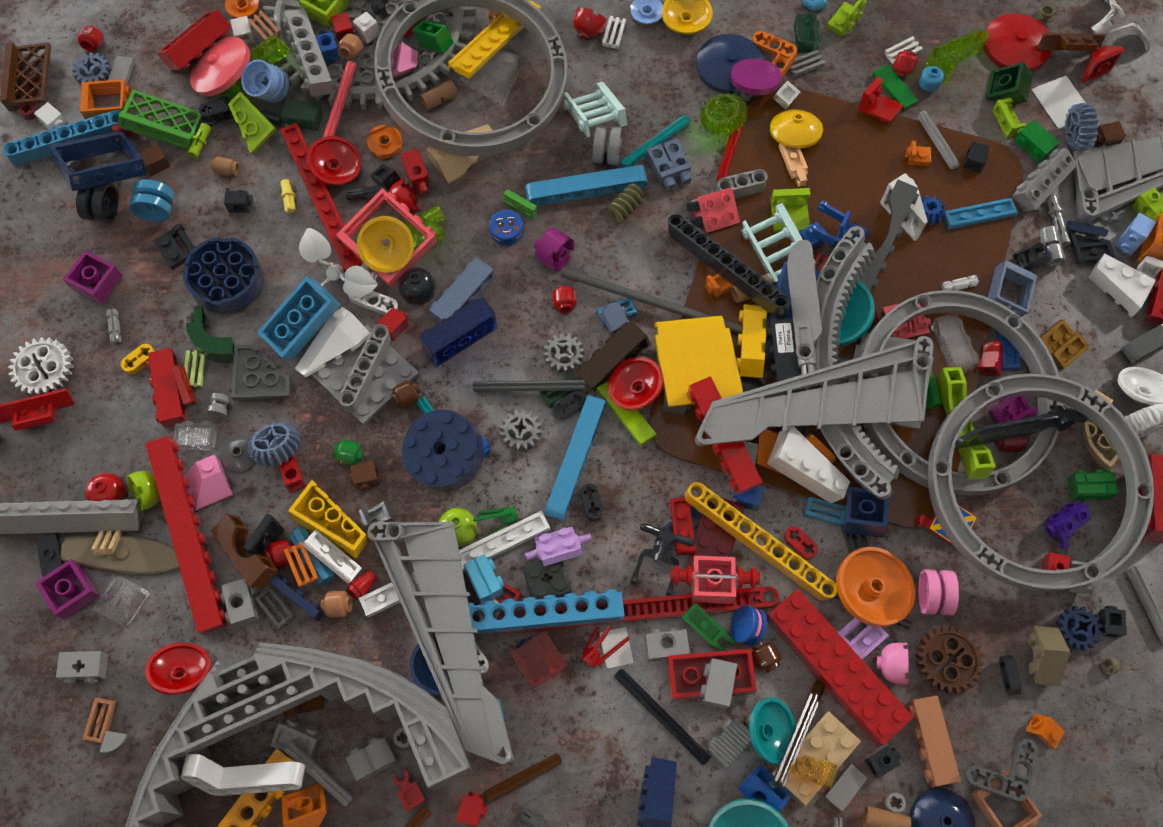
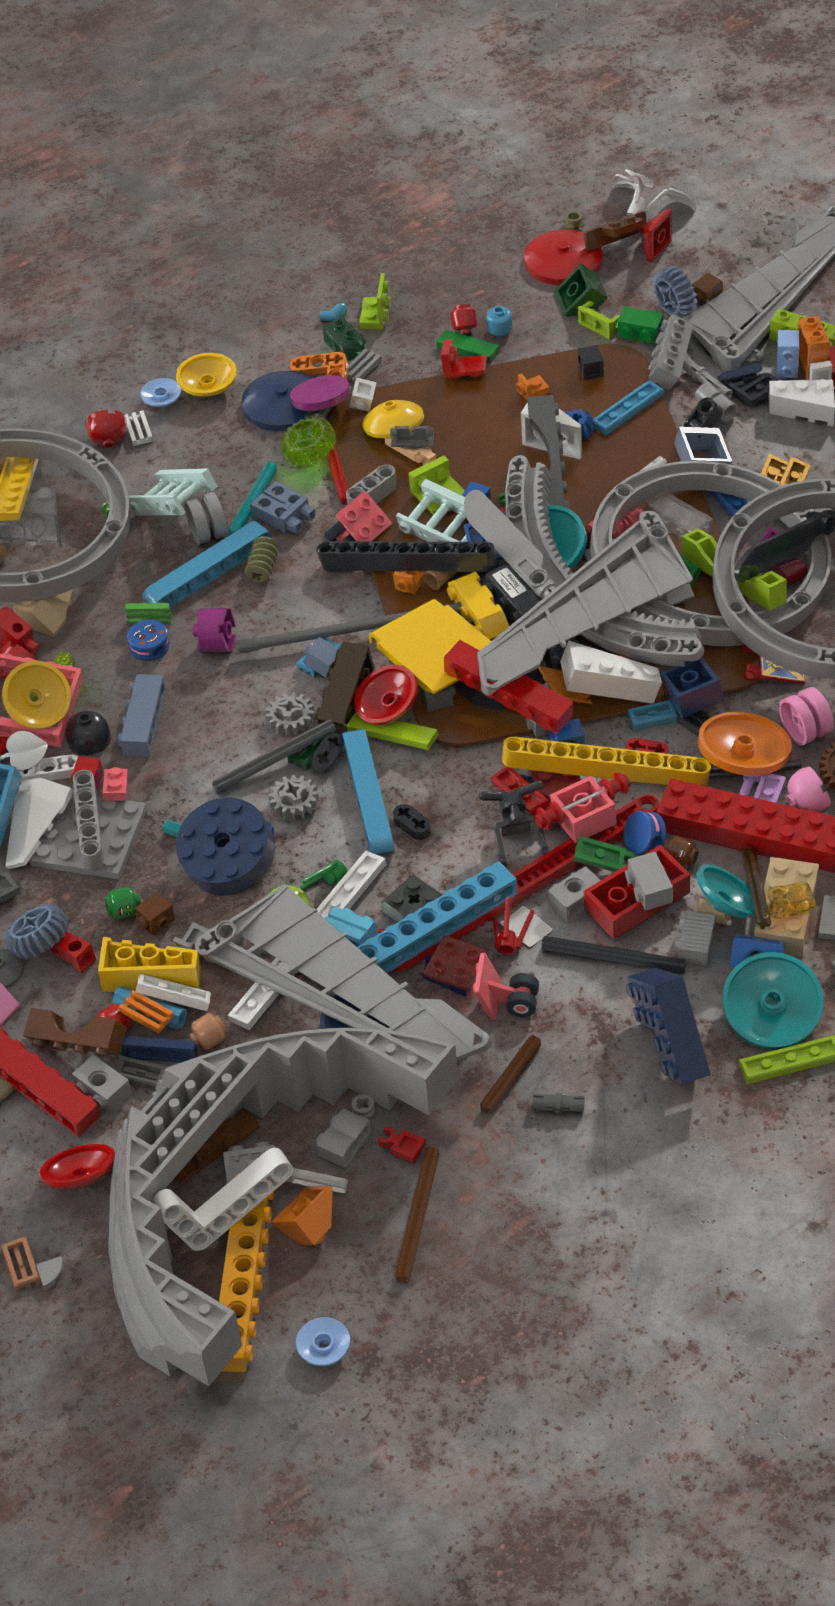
camera: 25 degrees left, 20 degrees down
black plate [244,513,284,556] -> none
red cone [347,570,377,600] -> none
reddish brown head [391,380,421,409] -> none
clear blue brick [419,296,497,368] -> none
red brick [456,792,488,827] -> none
lavender plate [524,527,592,566] -> none
red head [552,285,577,314] -> none
blue piece [806,201,869,246] -> none
white tile [884,36,923,64] -> none
light grey axle [917,110,960,170] -> none
clear neon green beam [926,29,989,83] -> none
red leg [978,340,1003,376] -> none
white sticker [1031,76,1086,129] -> none
none -> coral plate [103,767,128,801]
none -> dark grey hinge [390,425,434,448]
none -> plate [473,953,539,1021]

